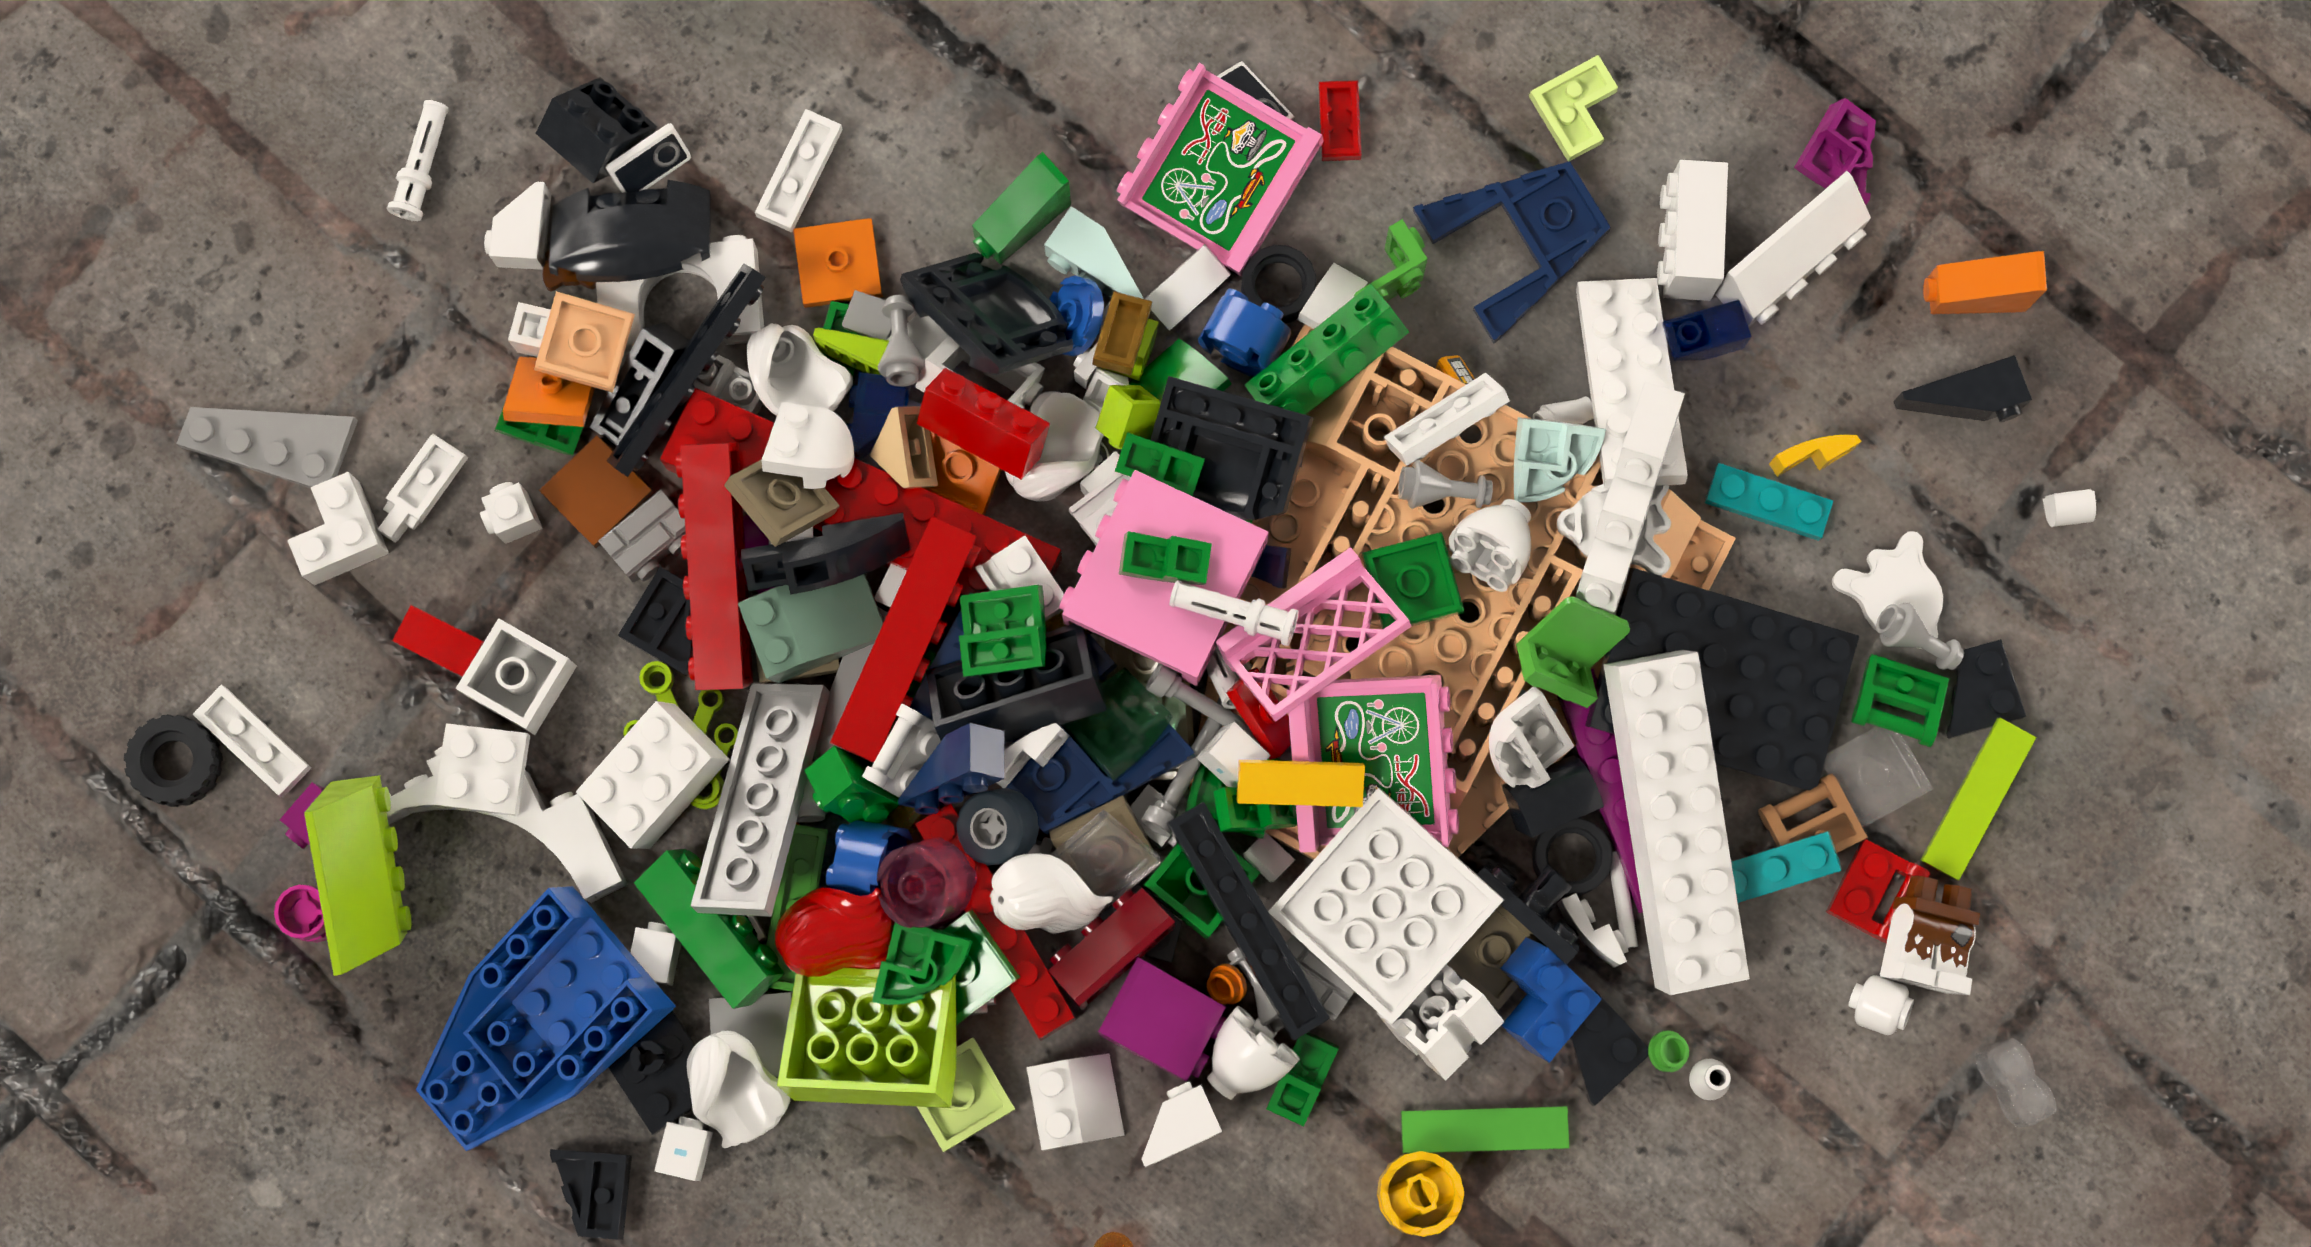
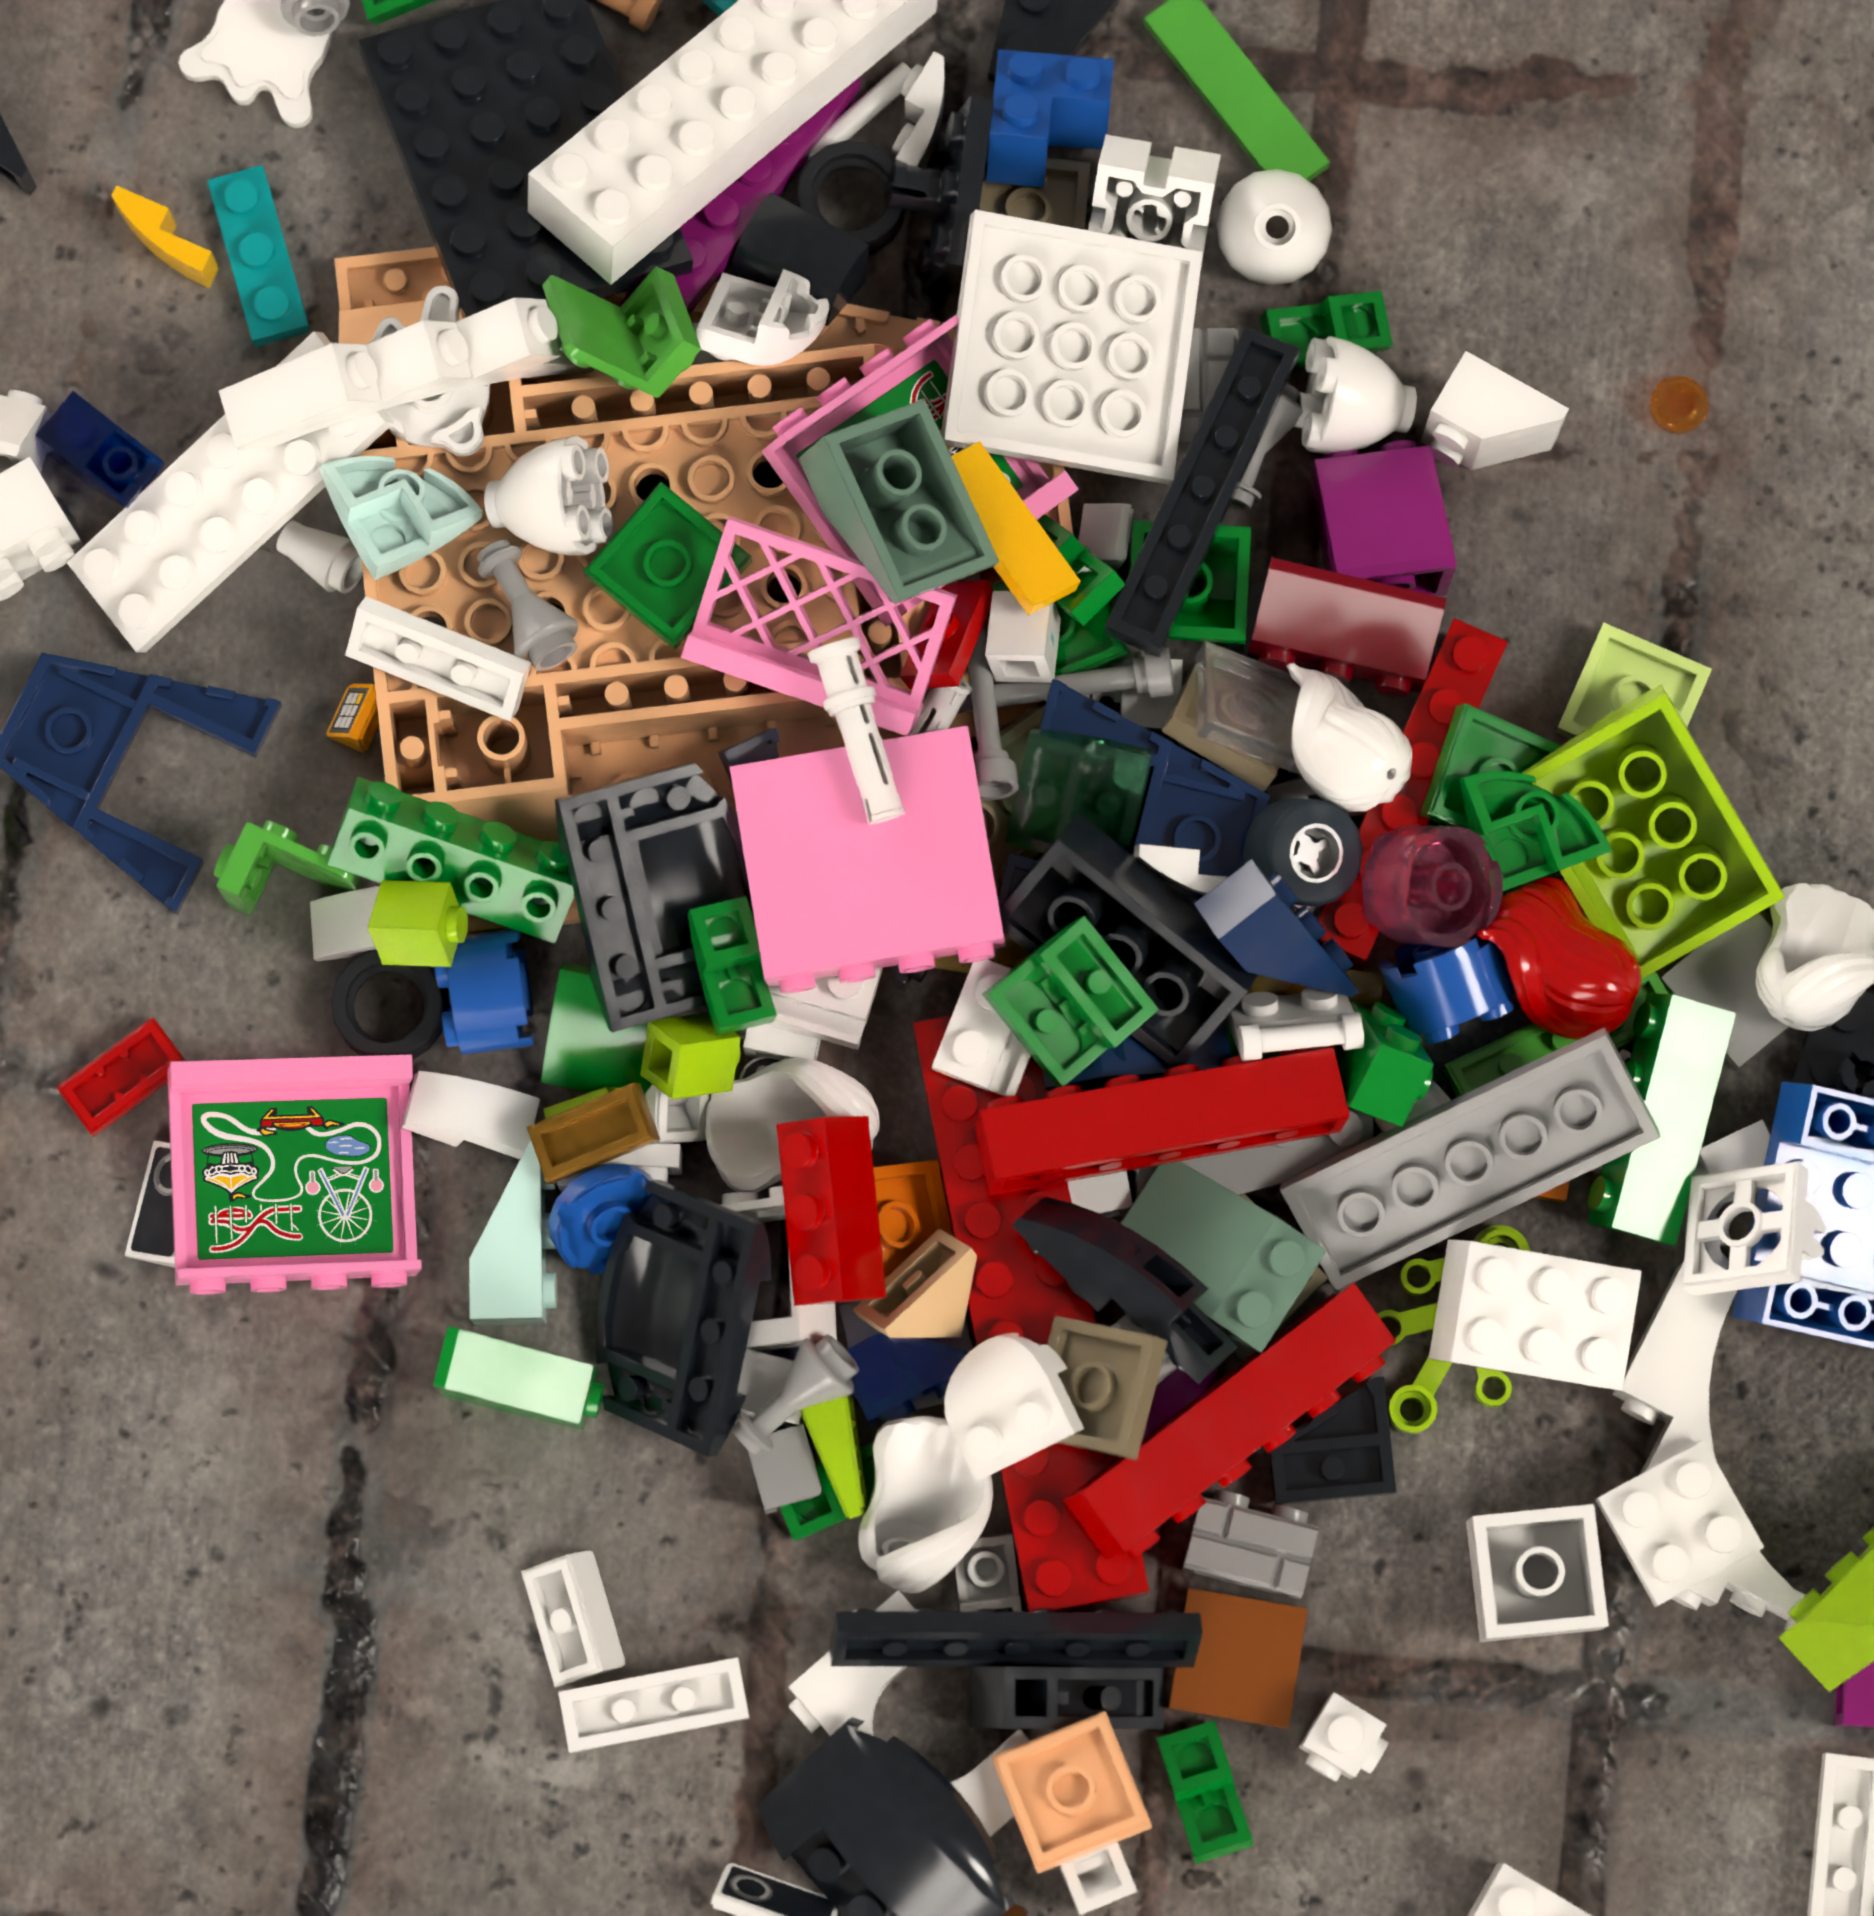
camera: 125 degrees left, 0 degrees up
white hinge [378,434,468,543] -> none
red slope [392,605,484,677] -> none
orange plate [503,356,595,427] -> none
orange plate [793,218,883,308] -> none
white slope [1027,1053,1125,1151] -> none
green slope [1118,531,1212,585] -> none
orange plate [1207,964,1247,1004] -> none
yellow brick [1377,1151,1464,1237] -> none
none -> lime brick [367,880,468,967]
none -> white slope [521,1550,625,1687]
none -> sand green slope [798,399,999,604]
none -> white piece [1216,169,1332,285]
none -> white piece [1682,1161,1826,1296]

